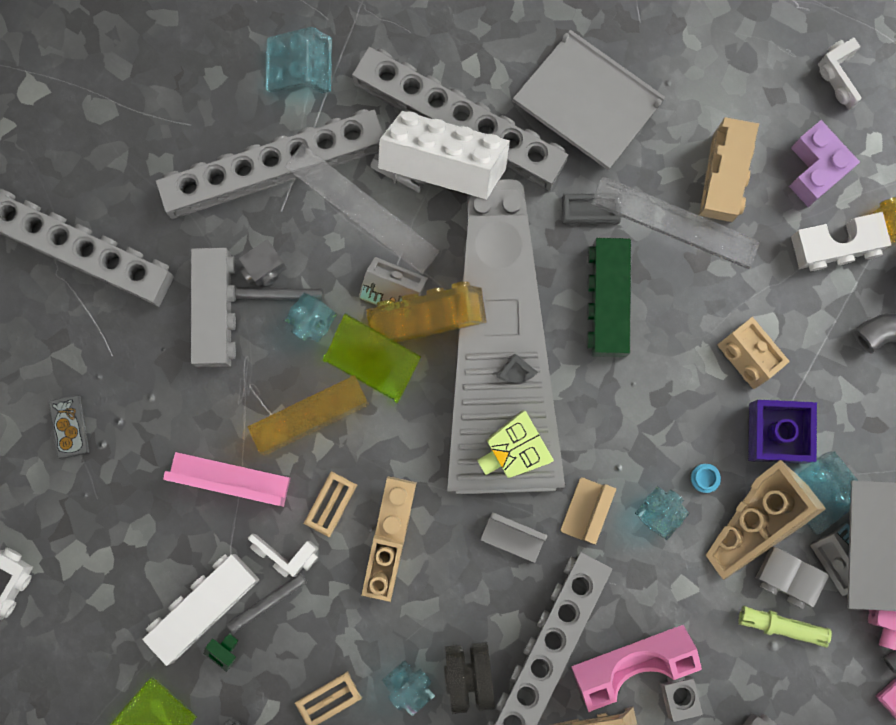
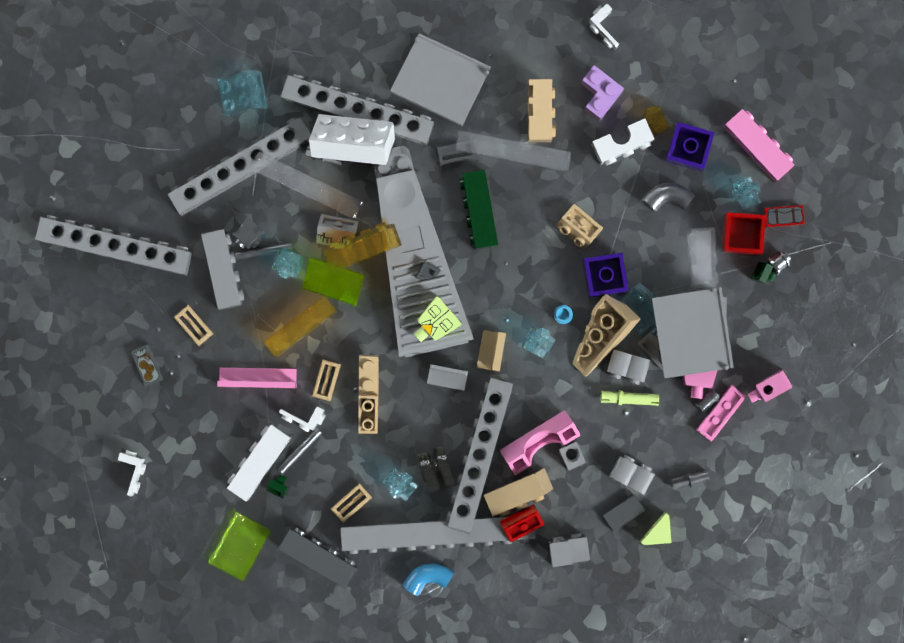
camera: 10 degrees left, 5 degrees up
none -> tan tile [174,305,214,346]

